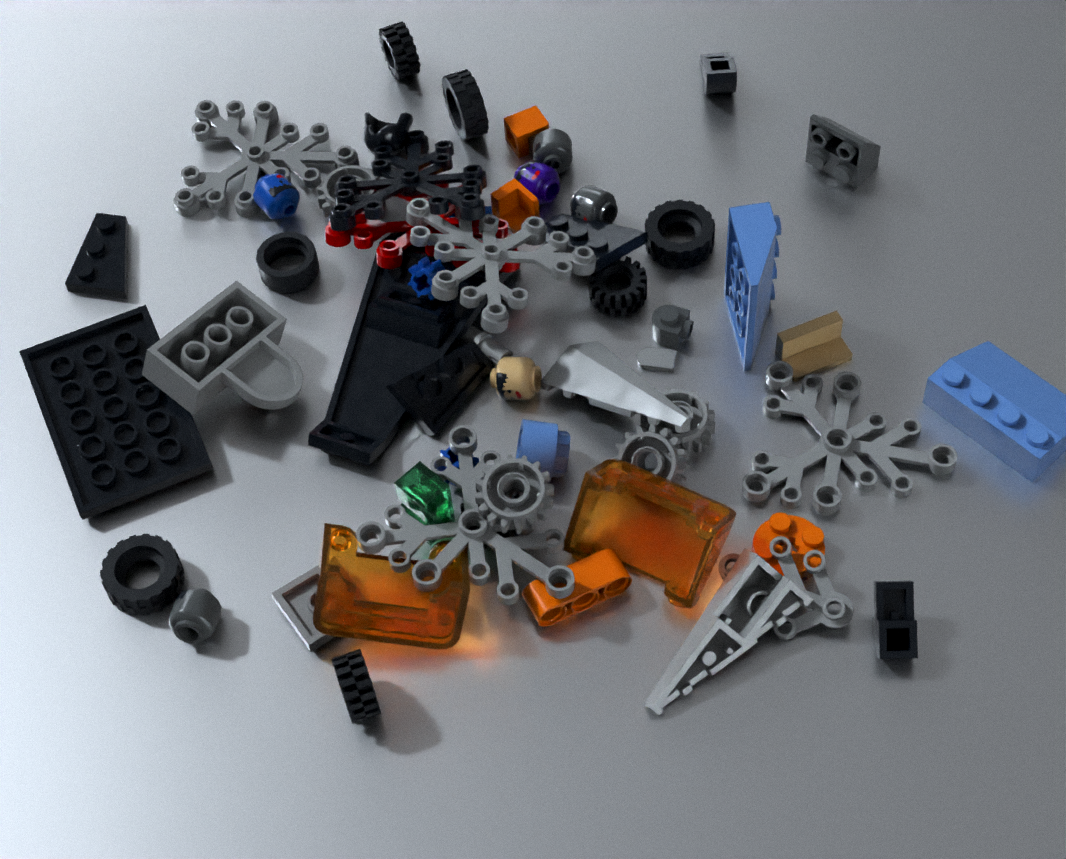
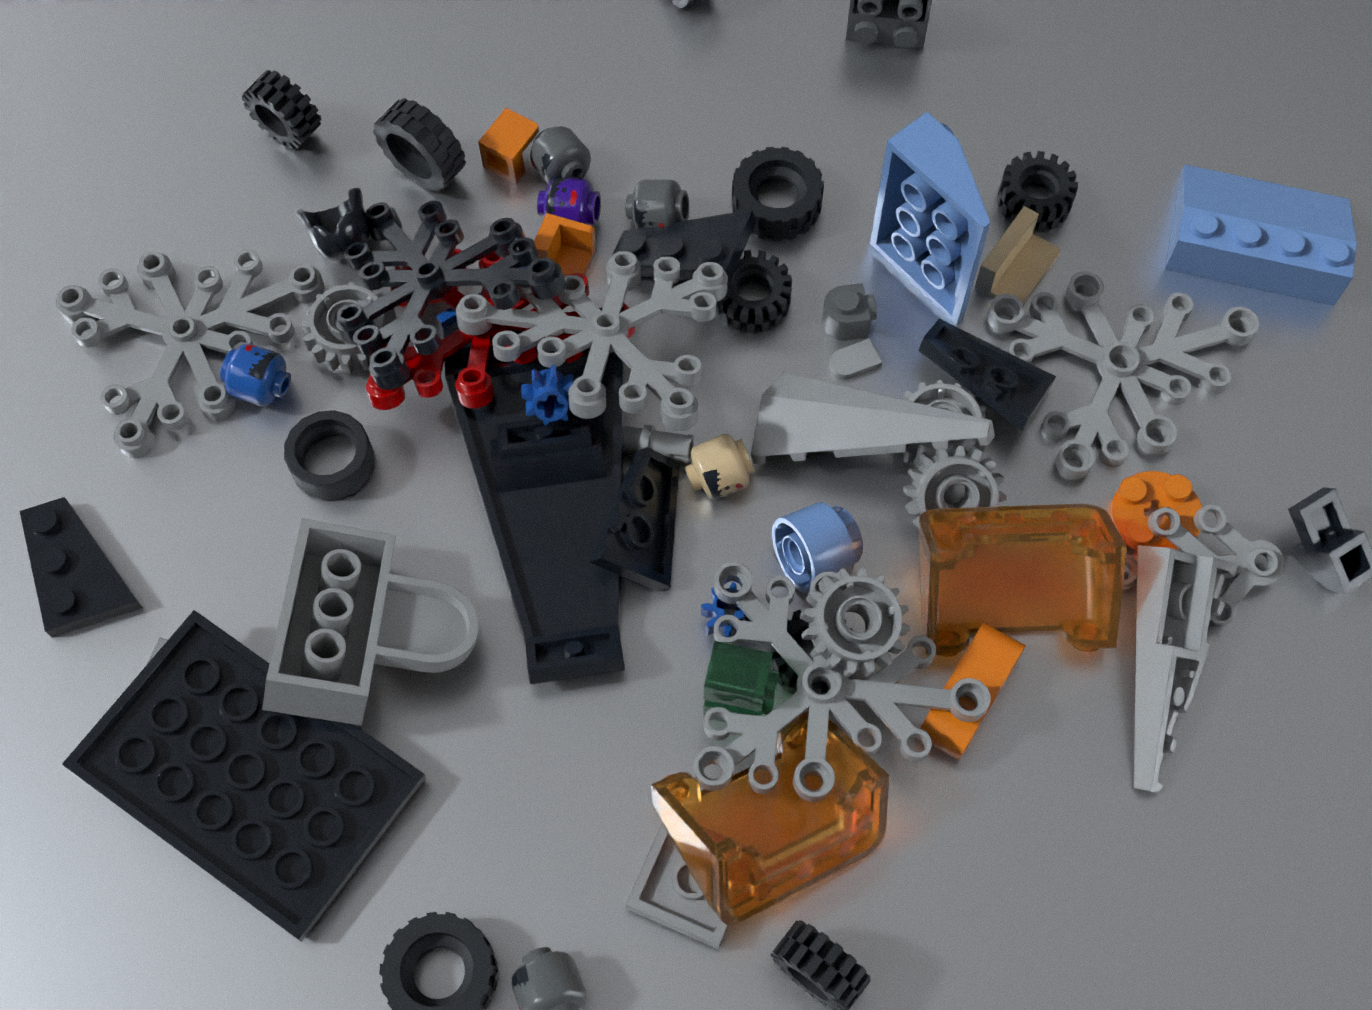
camera: 35 degrees left, 10 degrees up
none -> black wing [918,318,1056,431]
none -> black tyre [997,151,1078,232]

